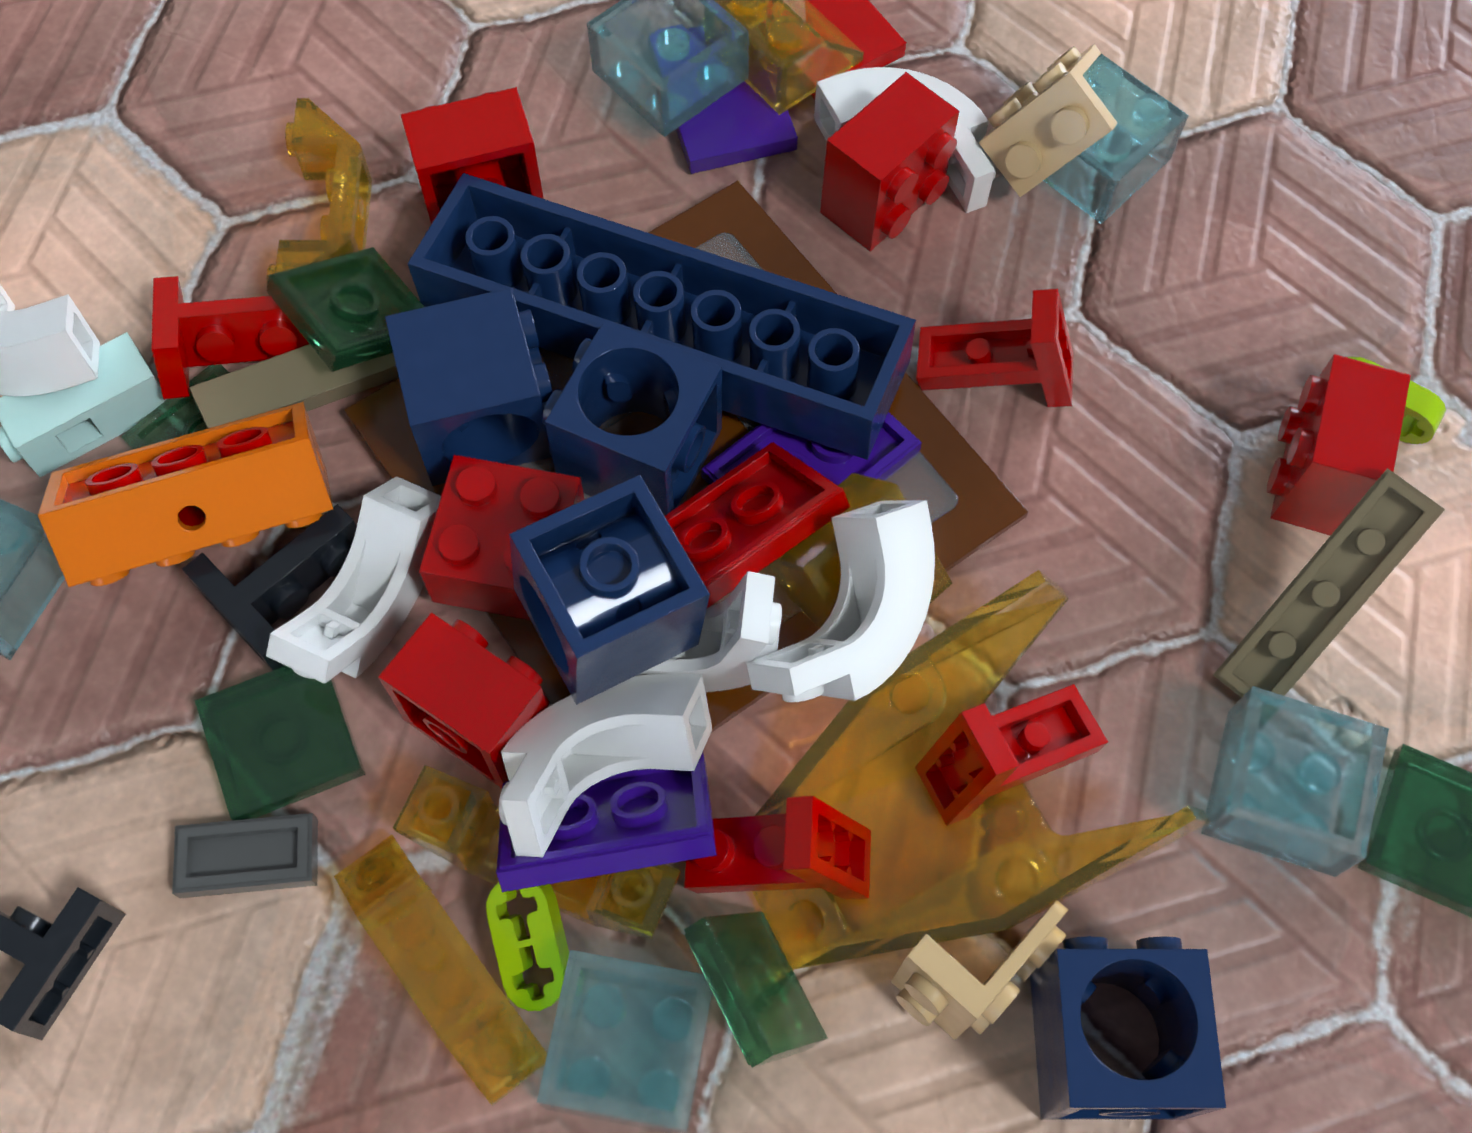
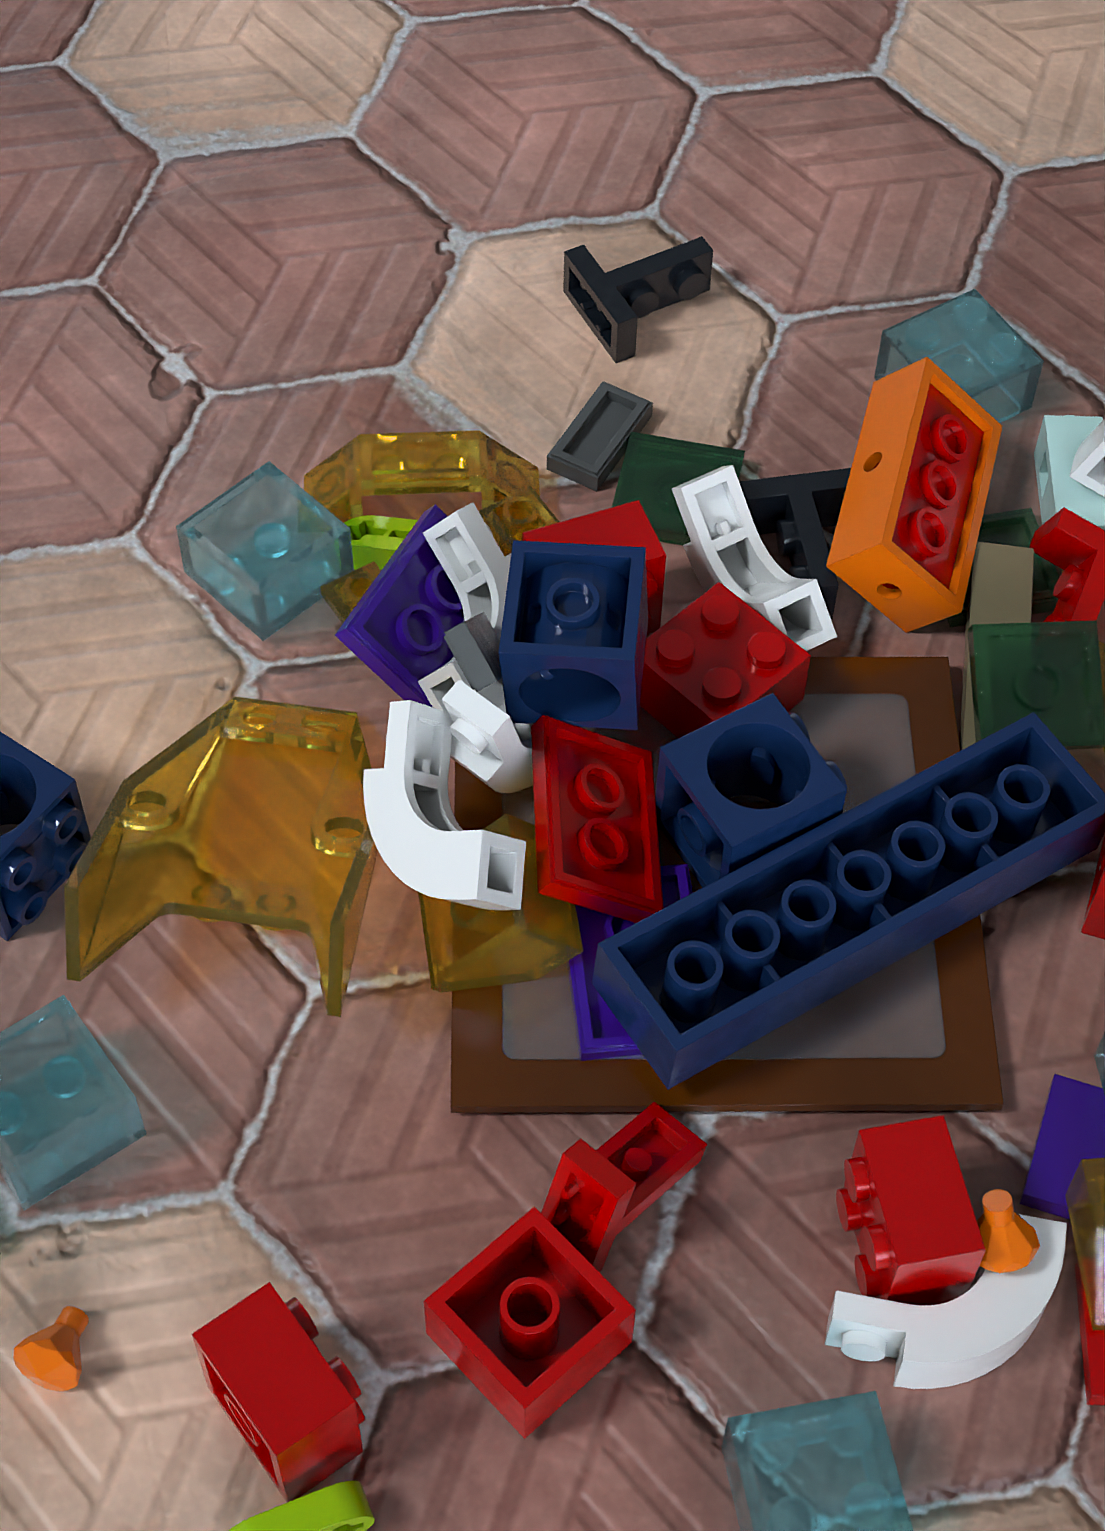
camera: 125 degrees right, 10 degrees down
dark blue brick [385,287,553,486] -> none
red bracket [684,796,871,899] -> none
clear green tile [684,911,828,1068] -> none
tan bracket [891,900,1068,1040] -> none
red bracket [915,684,1108,827] -> none
tan bracket [979,44,1117,197] -> none
dark tan tile [1213,468,1445,717] -> none
none -> orange rock [13,1306,89,1392]
none -> red brick [424,1207,636,1439]
none -> dark grey tile [444,612,502,692]
none -> orange rock [977,1189,1040,1273]

